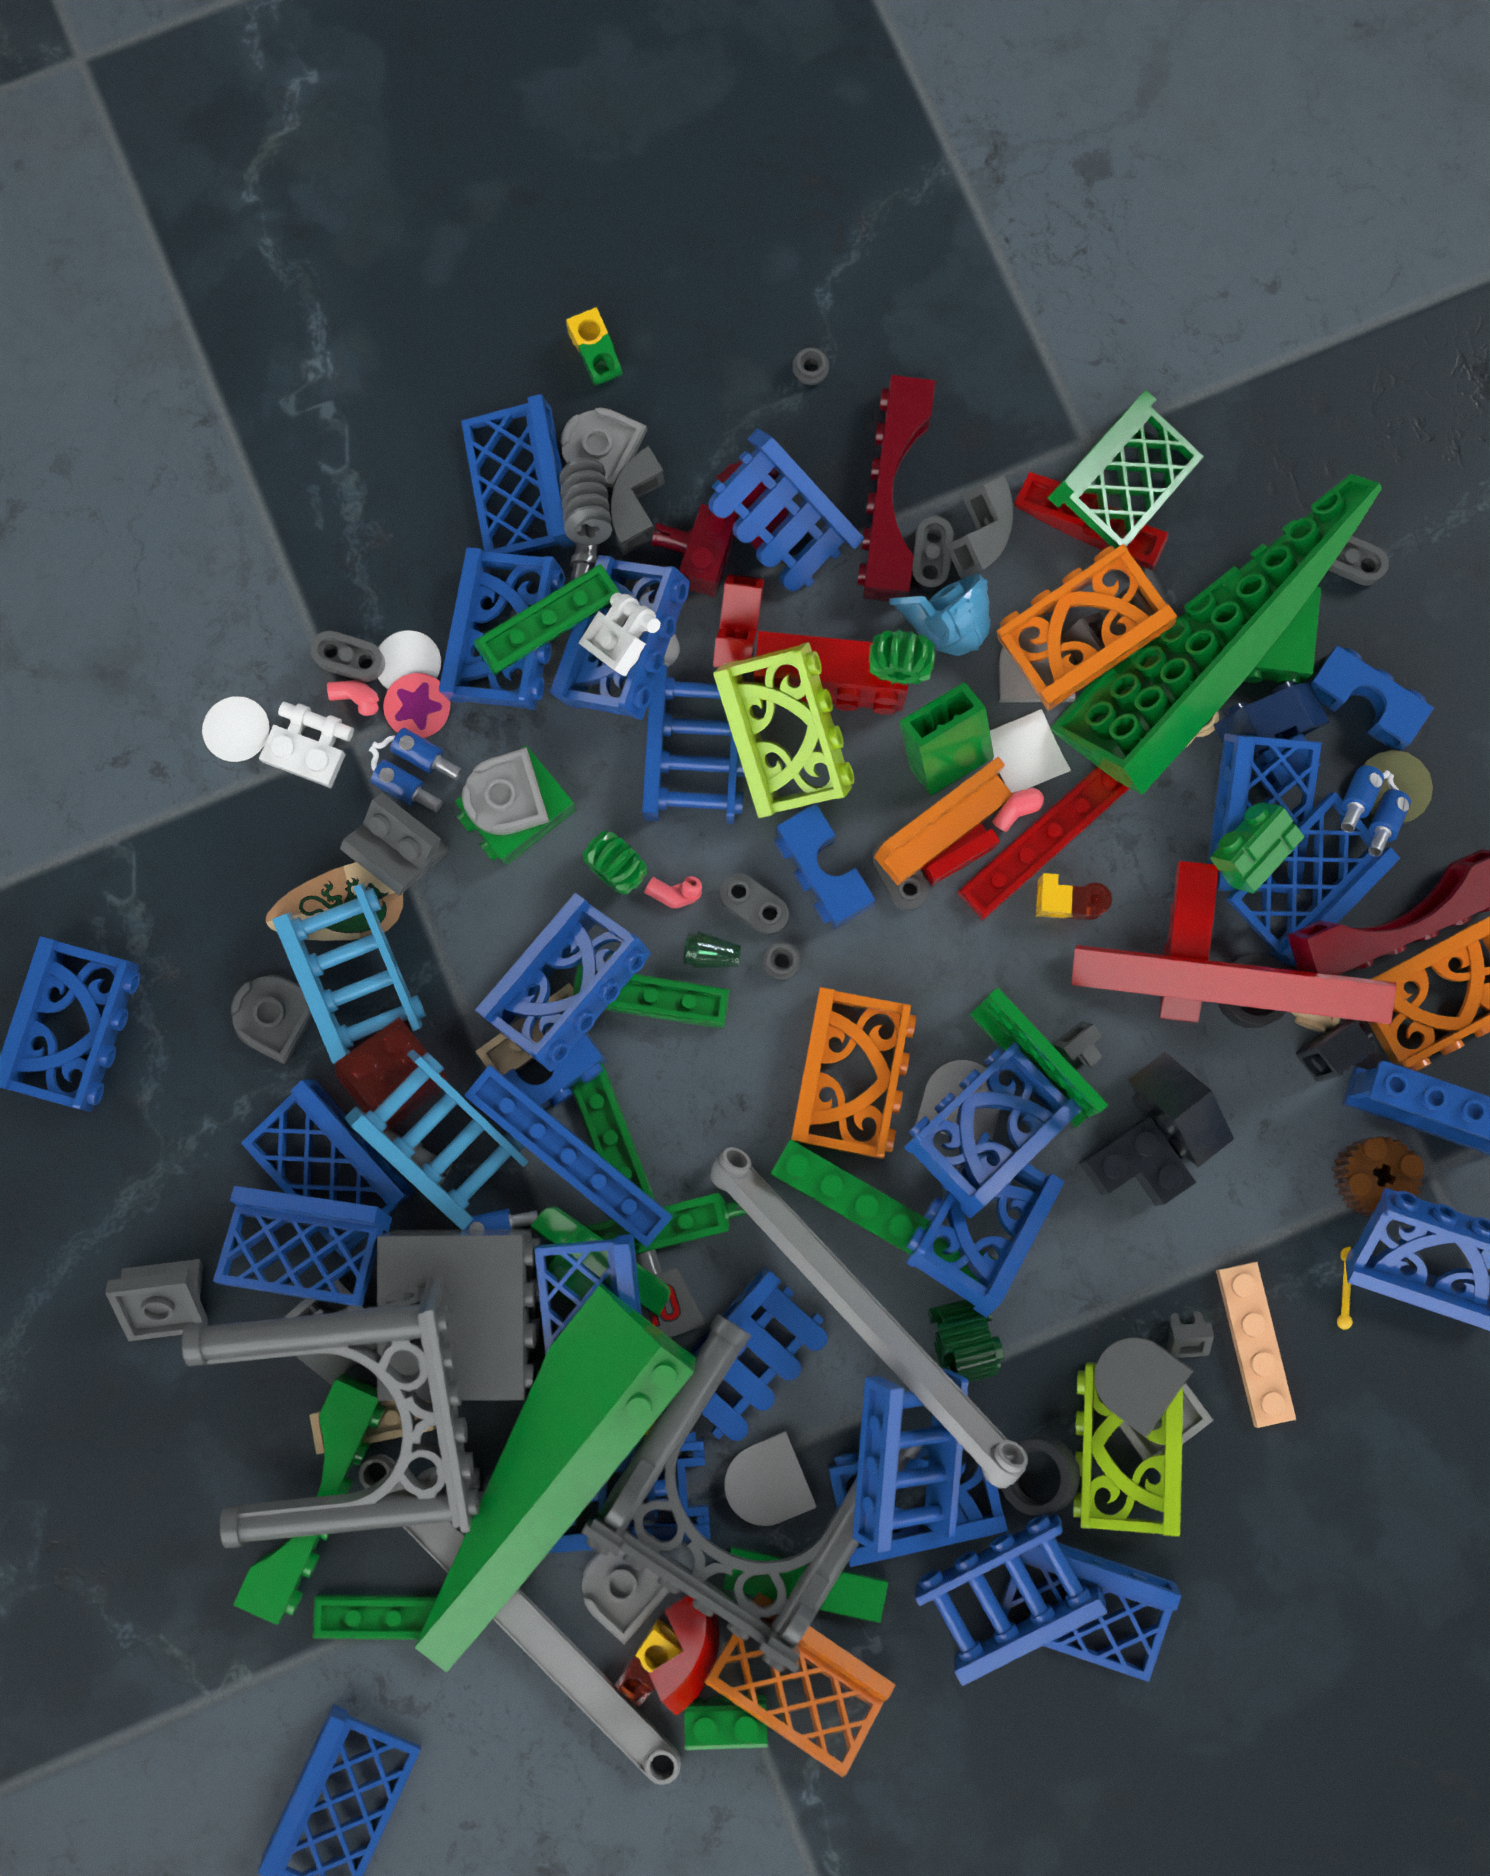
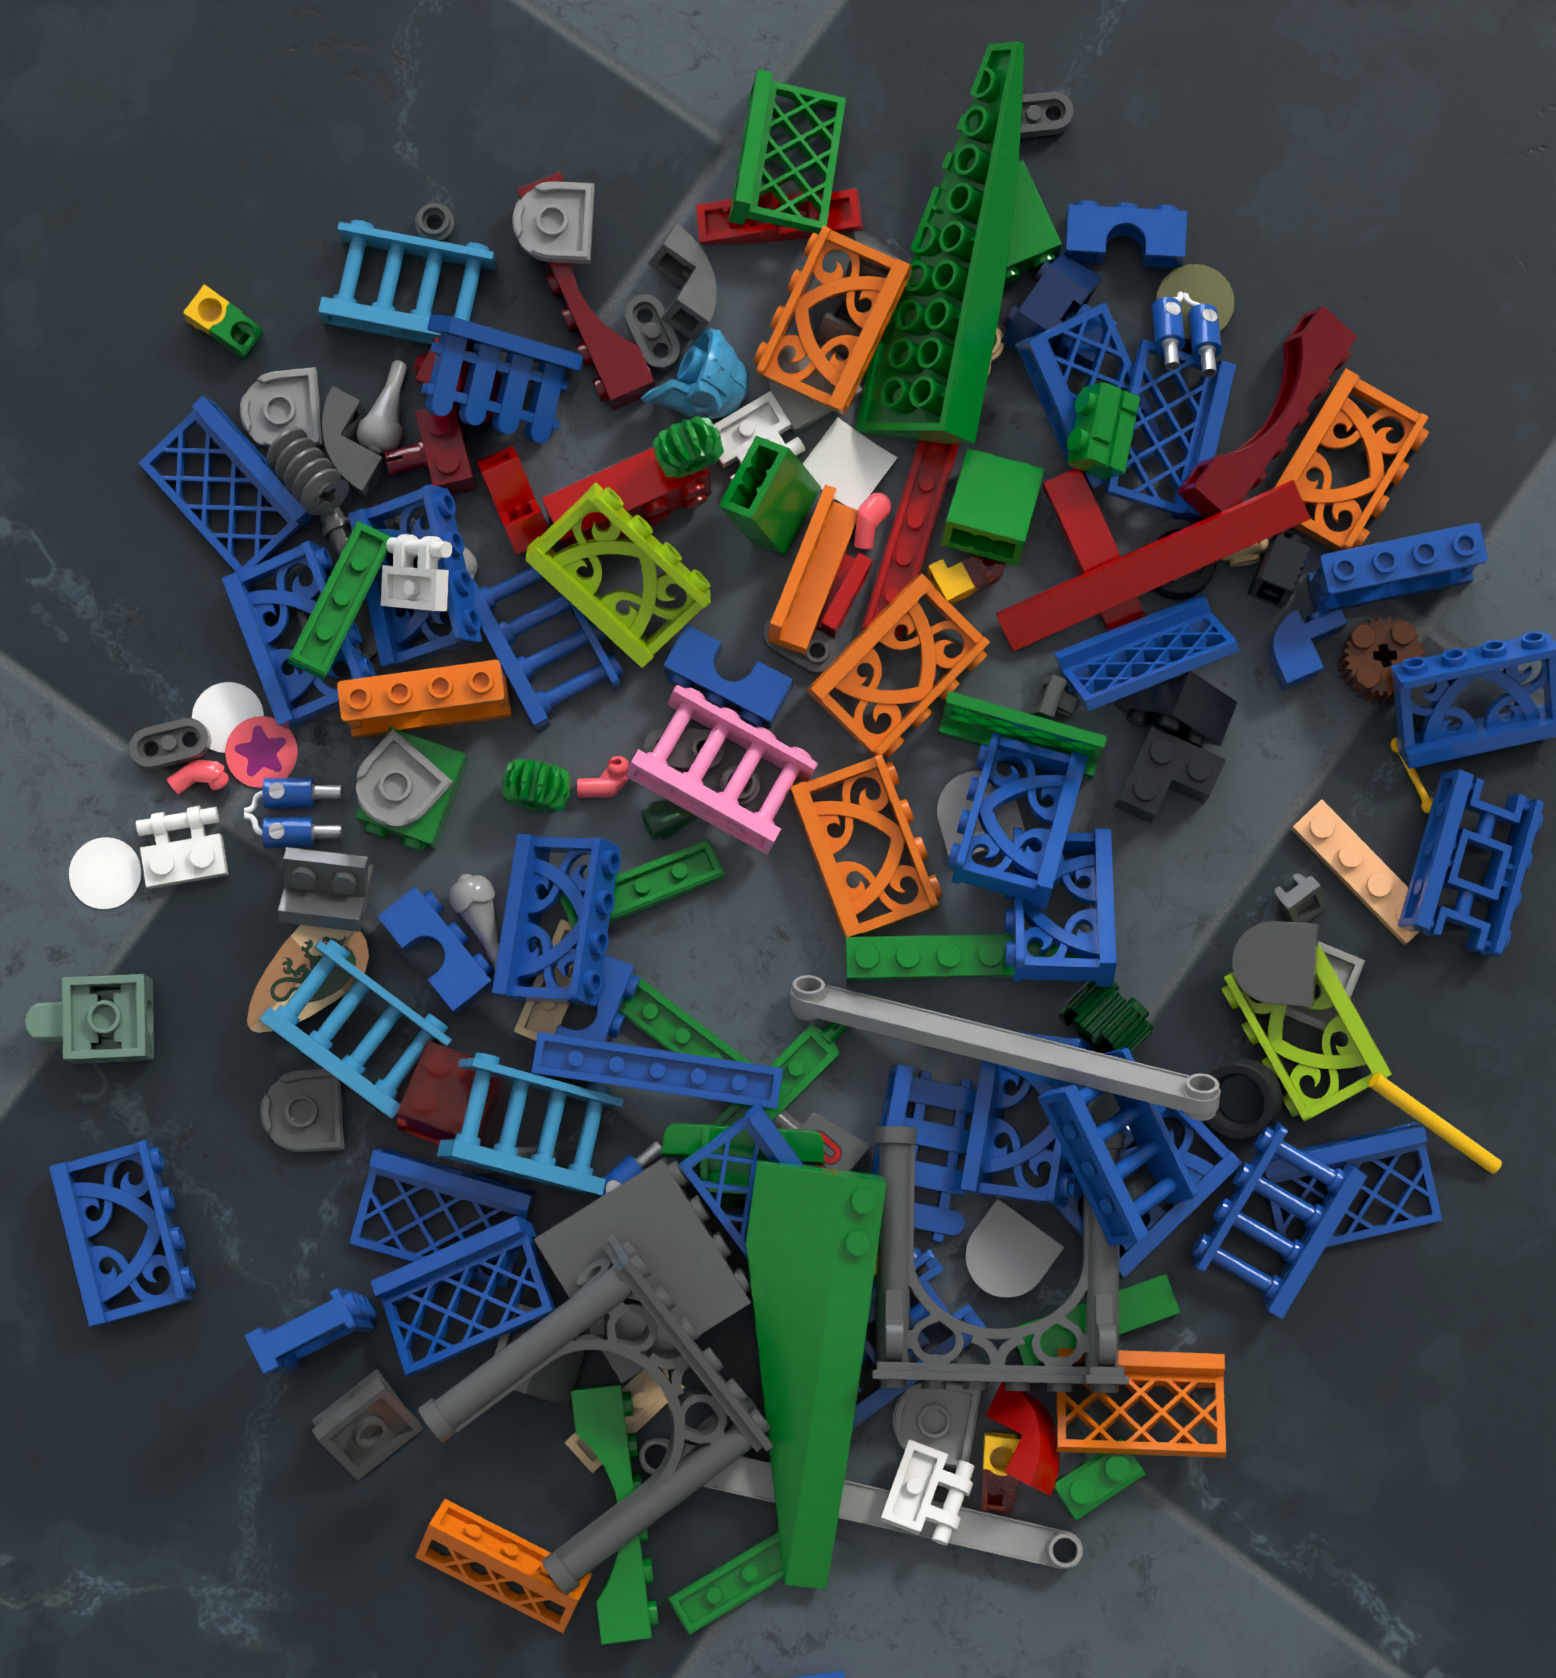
camera: 30 degrees left, 0 degrees up
none -> sand green brick [25,974,154,1064]
none -> blue fence [244,1288,378,1375]
none -> dark azure fence [318,220,497,345]
none -> orange fence [337,660,513,739]
none -> light grey piece [356,360,407,455]
none -> blue arch [377,886,495,1015]
none -> orange fence [415,1499,592,1633]
none -> light grey piece [448,874,500,973]
none -> light grey tile [512,181,595,264]
none -> bright pink fence [626,685,818,855]
none -> white plate [714,391,806,481]
none -> orange fence [805,574,990,758]
none -> white plate [880,1440,975,1546]
none -> green brick [941,448,1045,566]
none -> blue fence [960,1032,1093,1207]
none -> blue fence [1054,594,1240,711]
none -> blue brick [1268,608,1347,691]
none -> yellow bar [1369,1073,1502,1174]
none -> blue fence [1398,769,1544,957]

